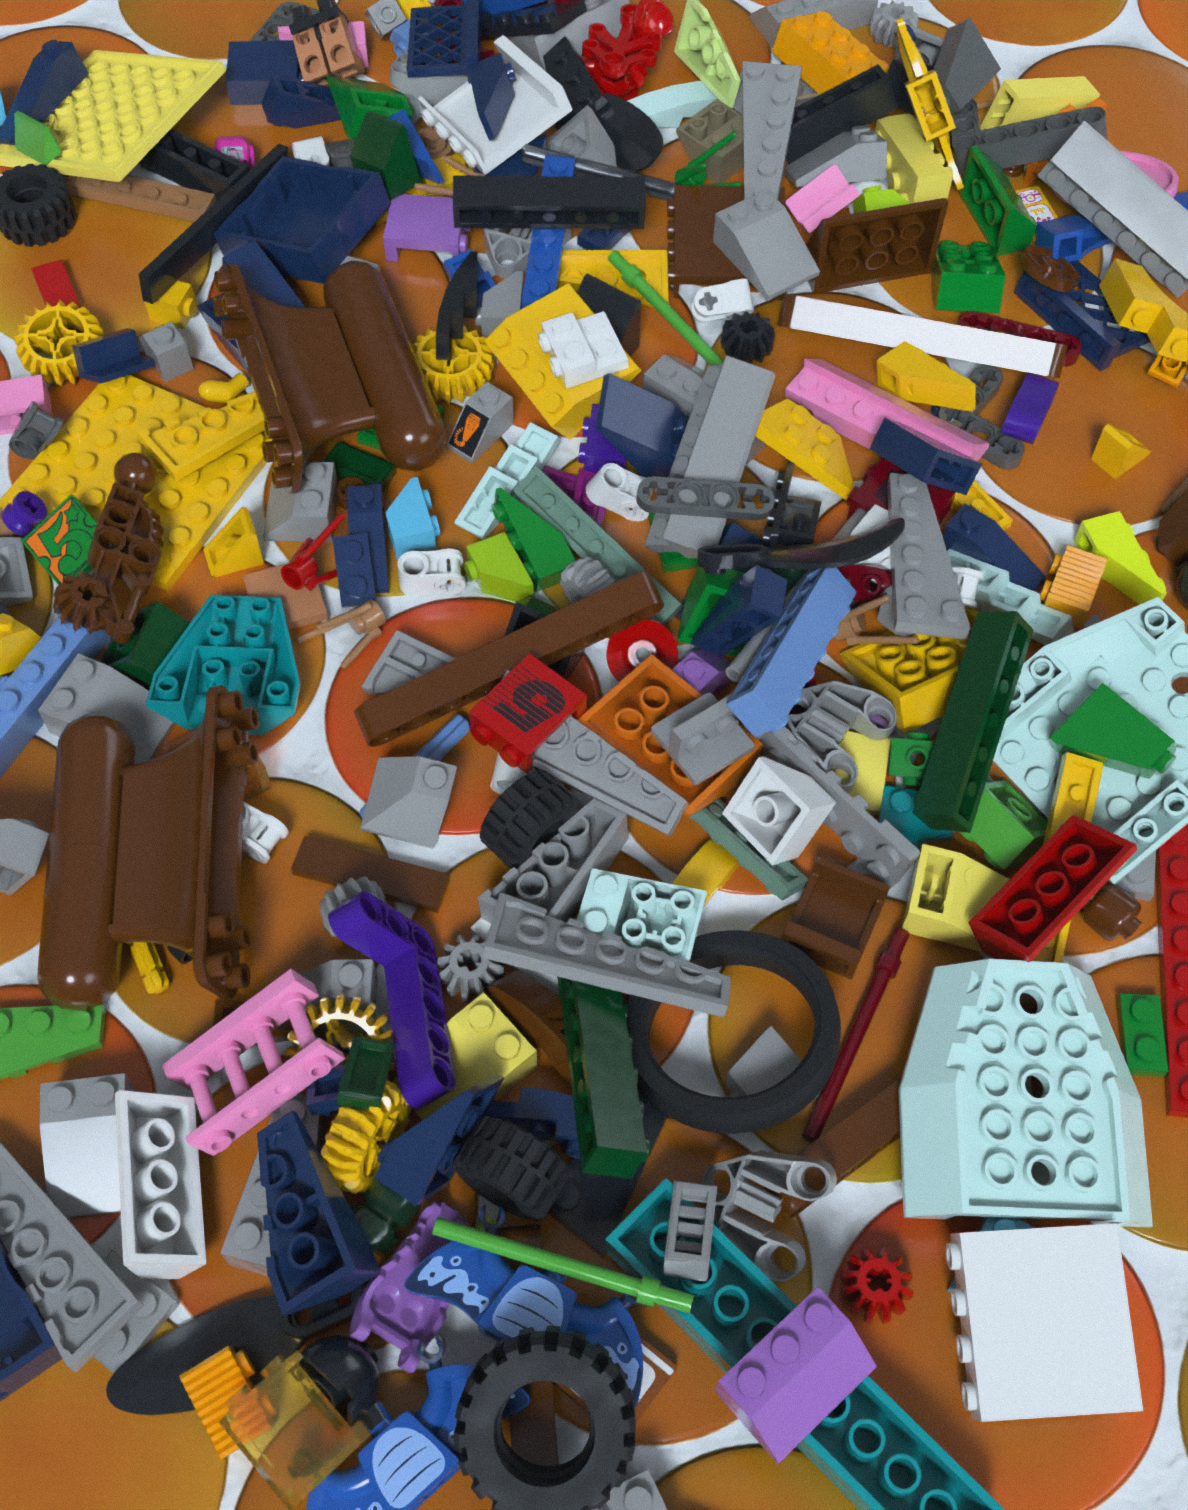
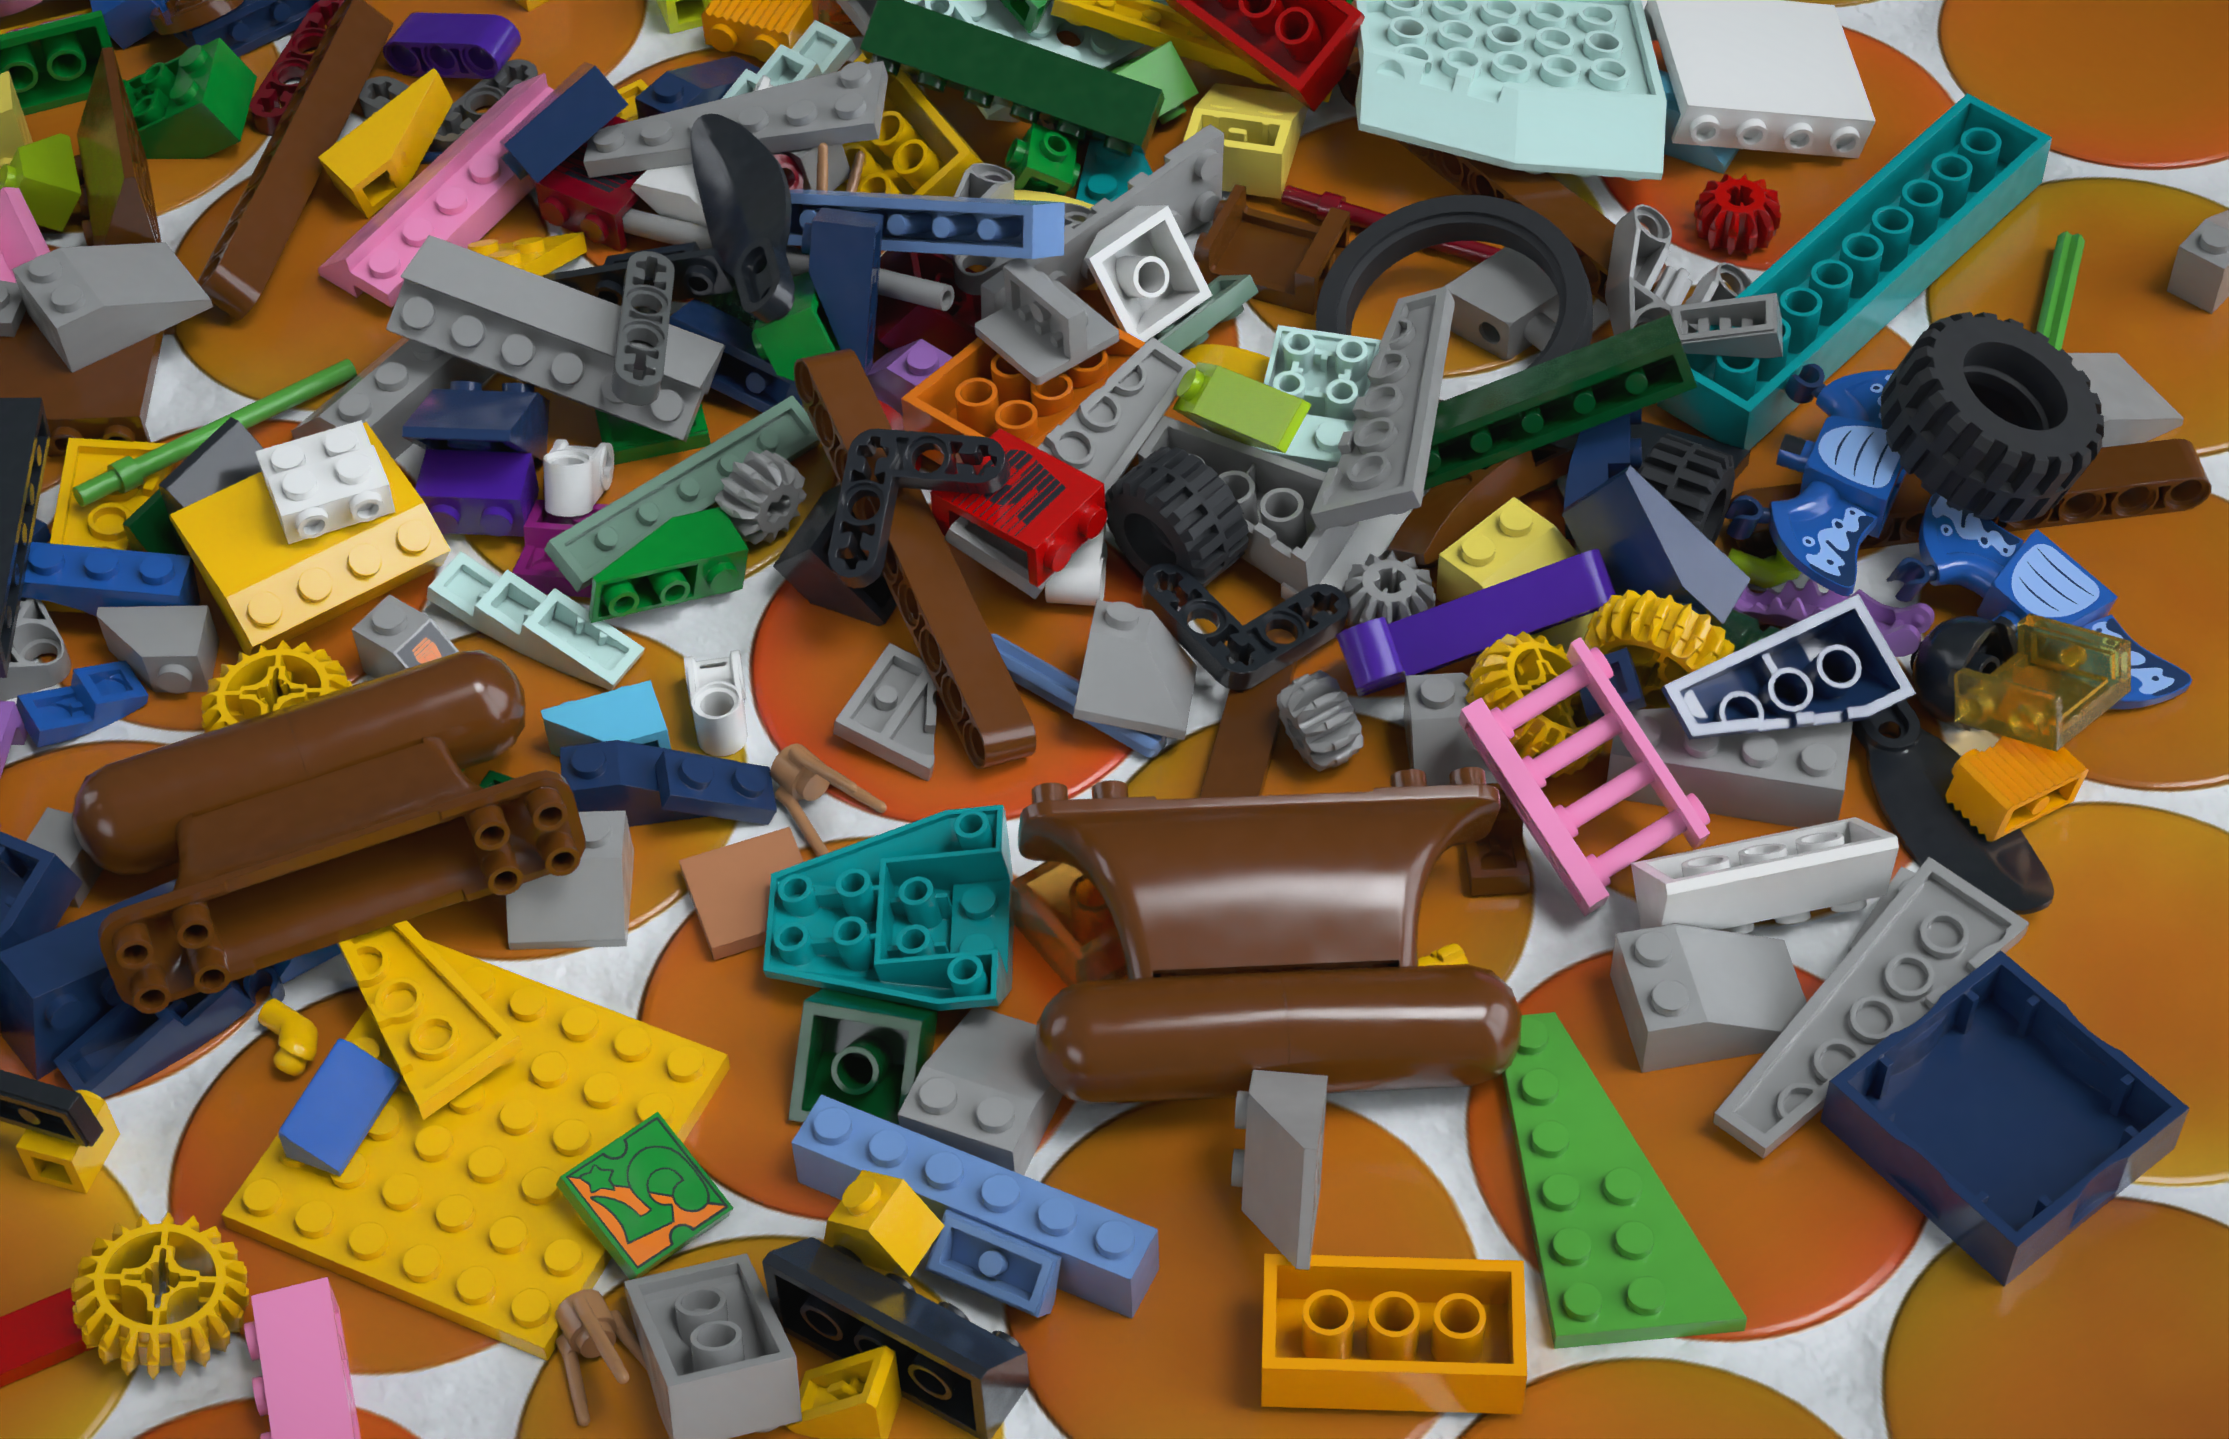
camera: 90 degrees left, 10 degrees down
dark purple wheel [1,491,47,536] -> none
dark grey piece [8,401,64,459] -> none
reddish brown arm [53,452,164,644] -> none
dark blue panel [72,328,155,383] -> none
light grey slope [136,322,194,382] -> none
yellow slope [203,506,264,577] -> none
red plant [281,513,345,591] -> none
dark green tile [337,1036,395,1110] -> none
bright green bar [432,1217,694,1314] -> none
black slope [436,251,477,360] -> none
lime slope [464,532,534,602] -> none
white piece [691,279,754,322] -> none
medium lavender slope [714,1287,877,1464] -> none
black gear [720,310,775,364] -> none
none -> blue slope [279,1038,402,1176]
none -> black beam [828,429,1011,588]
none -> black beam [1141,563,1349,690]
none -> lime slope [1173,362,1311,453]

